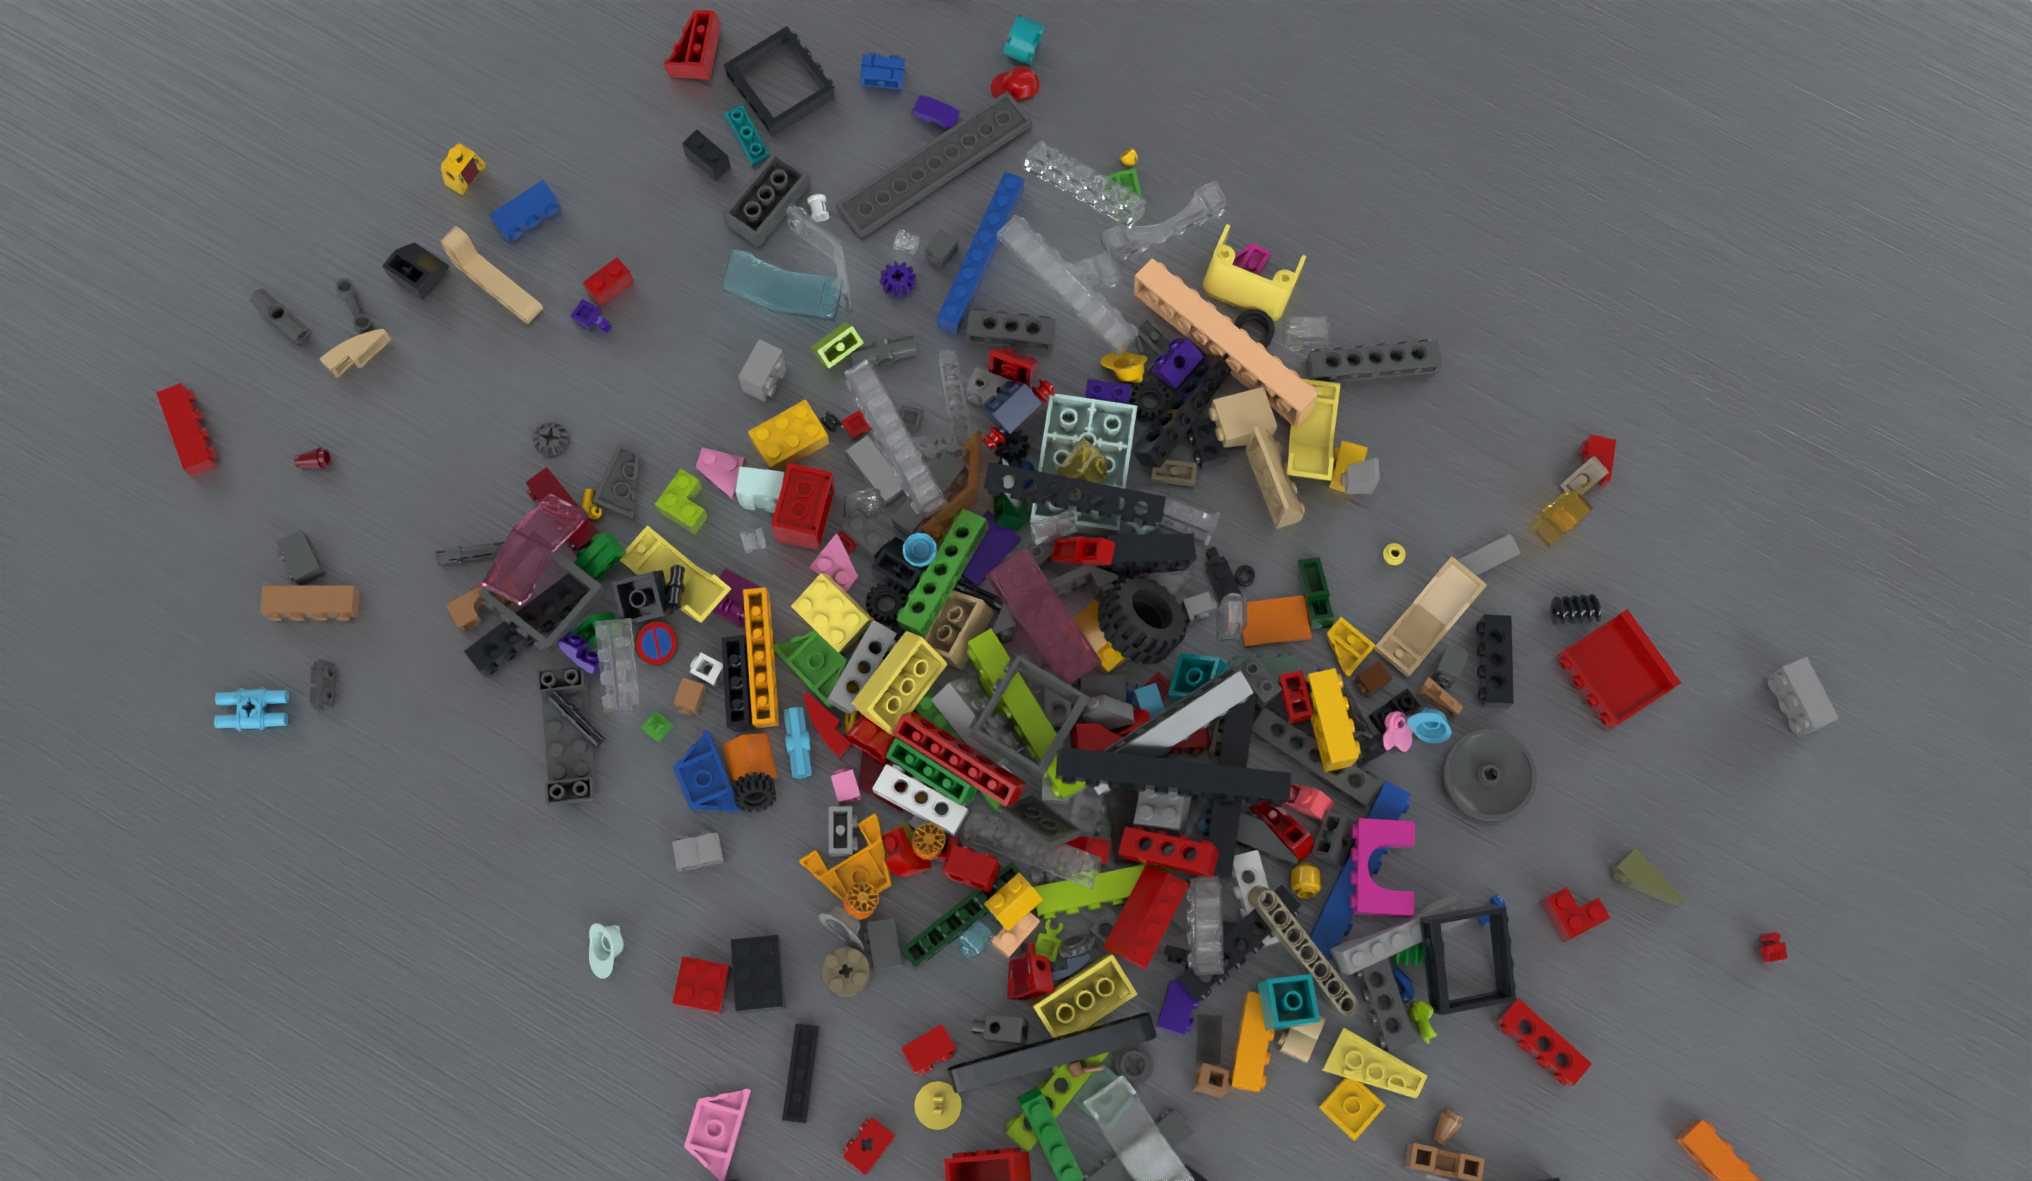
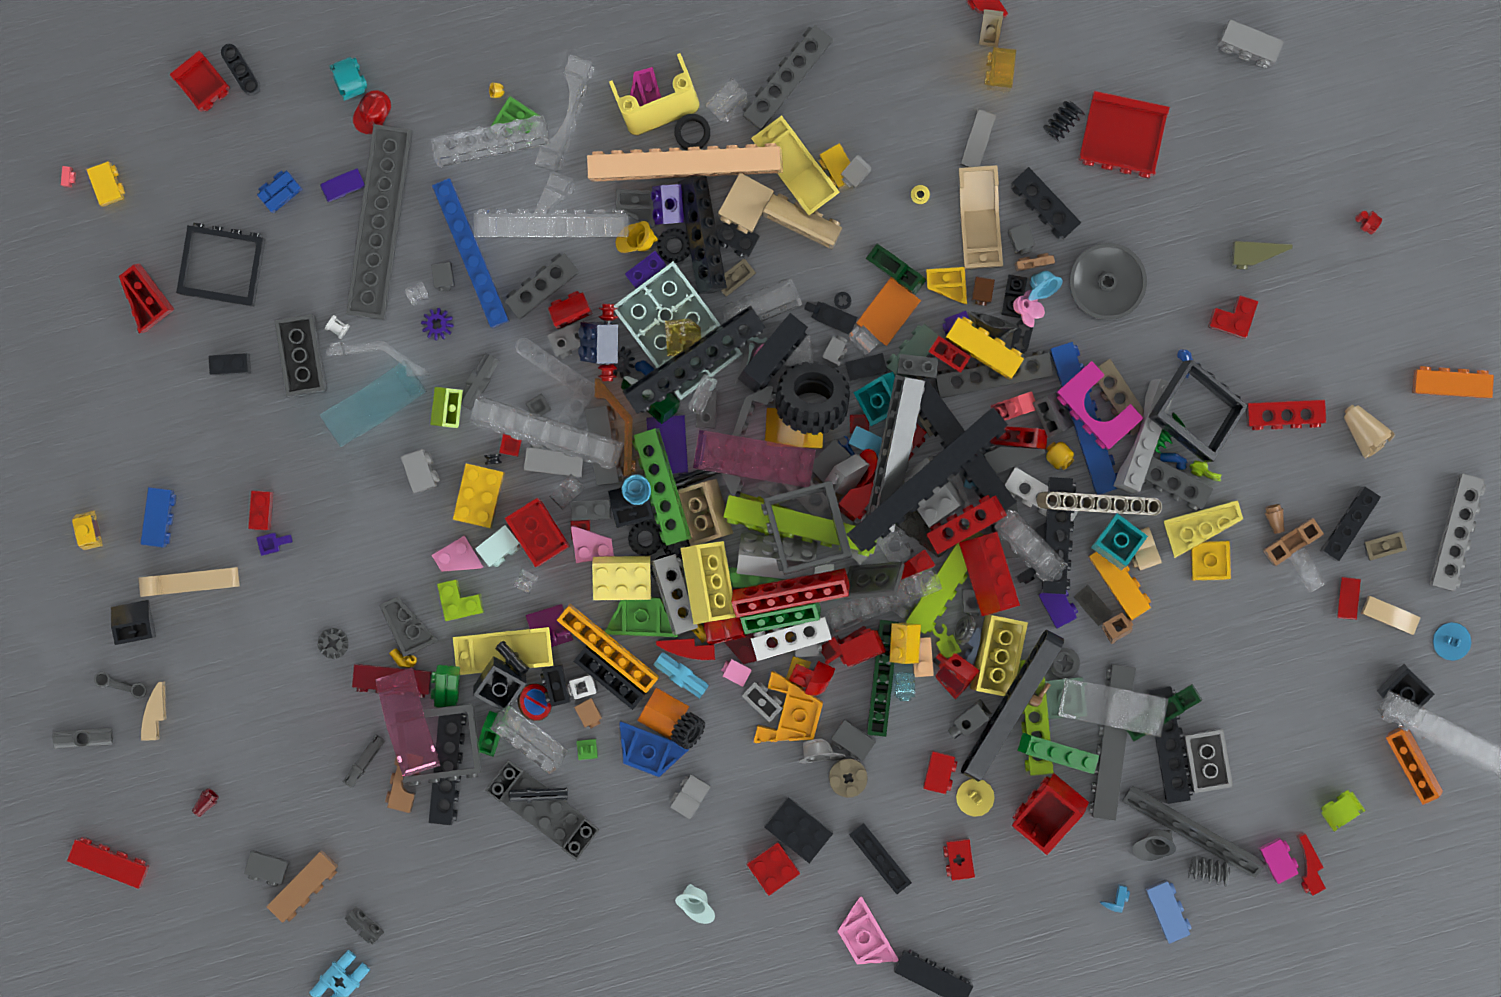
camera: 35 degrees left, 15 degrees up
dark purple slope [558,633,607,674] -> none
teal tile [724,105,771,167] -> none
orange wheel [843,882,879,920] -> none
orange wheel [912,823,945,860] -> none
red slope [1051,536,1116,565] -> none
none -> black brick [540,664,571,707]
none -> black brick [845,353,888,382]
none -> dark tan brick [1094,359,1144,436]
none -> tan cone [1344,405,1395,459]

